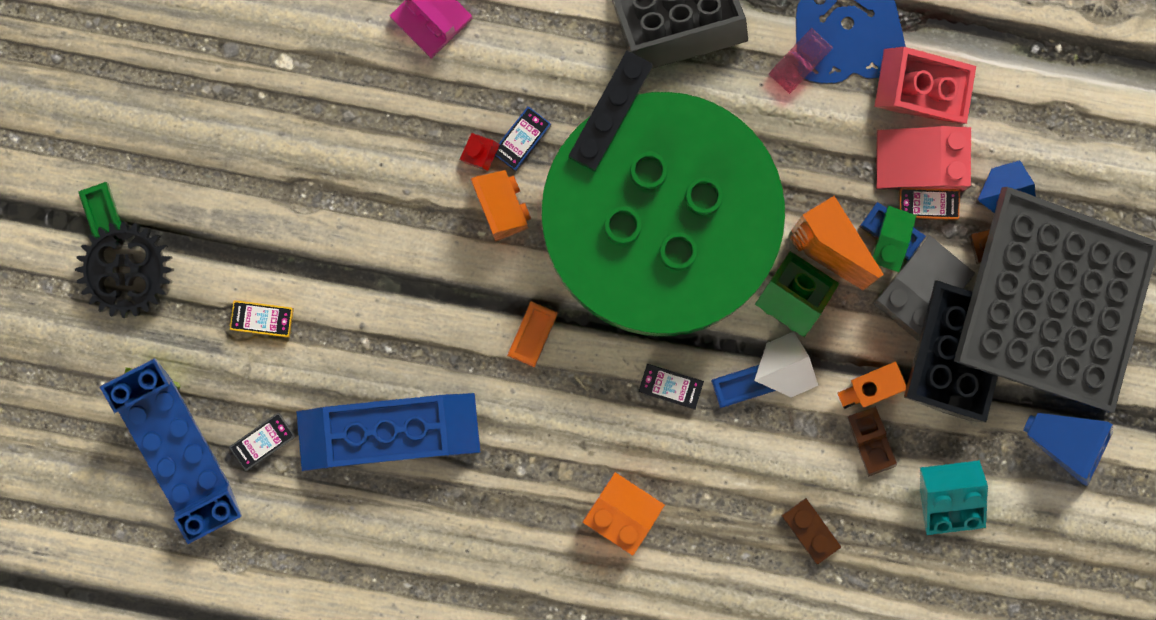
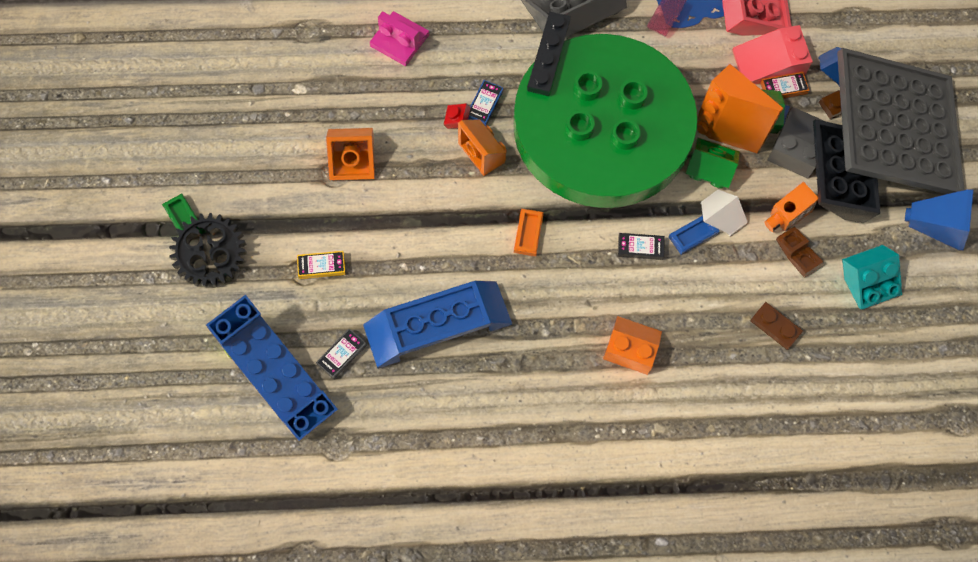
camera: 20 degrees left, 15 degrees down
none -> orange slope [326,128,375,180]

